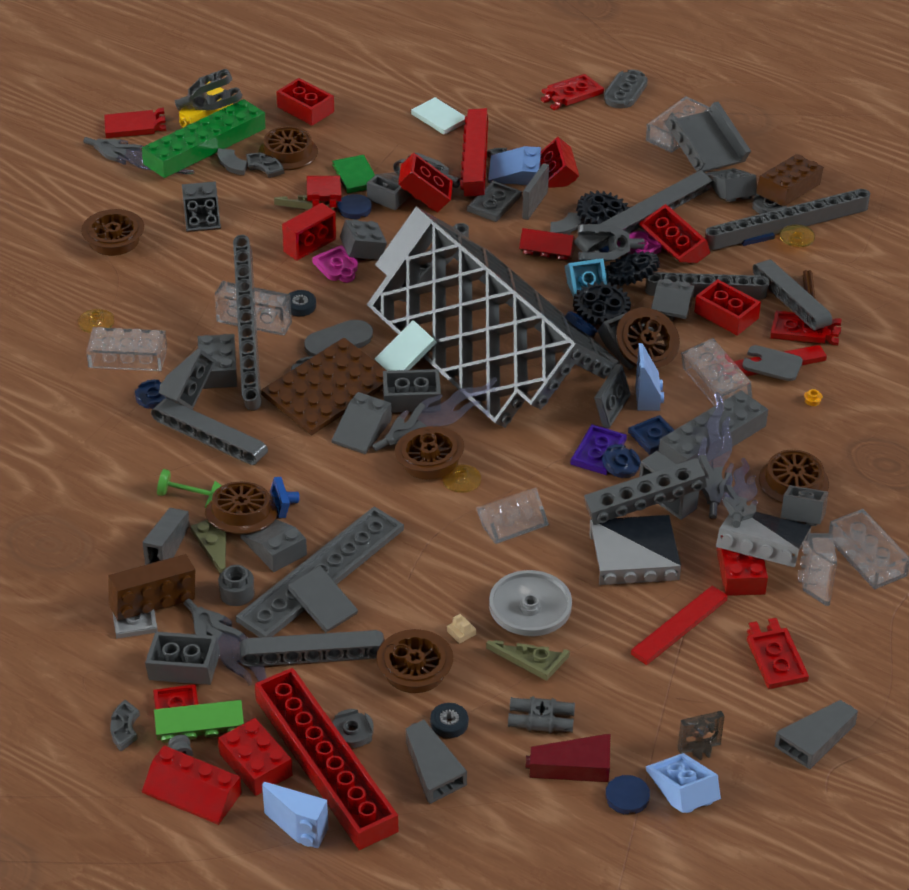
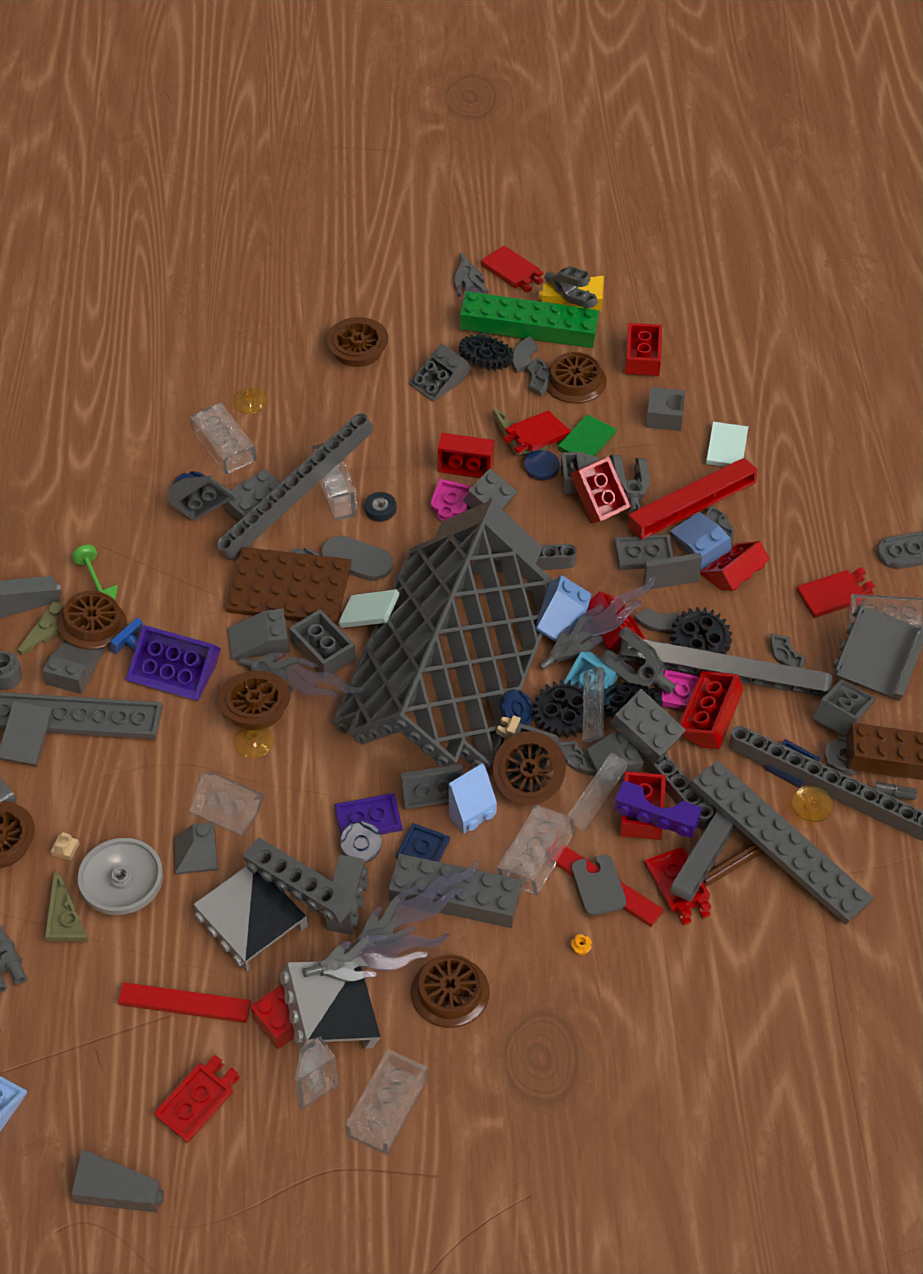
camera: 55 degrees right, 10 degrees up
dark grey beam [151,398,268,465] -> none
red tile [541,74,604,111] -> none
clear smoke piece [678,711,725,760] -> none
dark grey brick [781,485,829,526] -> none
none -> dark purple slope [126,625,221,701]
none -> dark grey slope [174,822,218,875]
none -> black gear [458,334,514,371]
none -> tan tile [496,715,521,742]
none -> medium blue slope [535,575,592,642]
none -> clear purple piece [540,576,655,670]
none -> clear tile [566,752,629,831]
none -> clear tile [583,666,604,743]
none -> dark grey brick [610,689,686,765]
none -> dark purple arch [614,780,702,838]
none -> dark grey piece [646,387,685,431]
none -> dark grey plate [690,760,873,925]
none -> dark grey tile [770,633,806,668]
none -> red tile [797,567,875,618]
none -> dark grey axle [876,781,917,800]

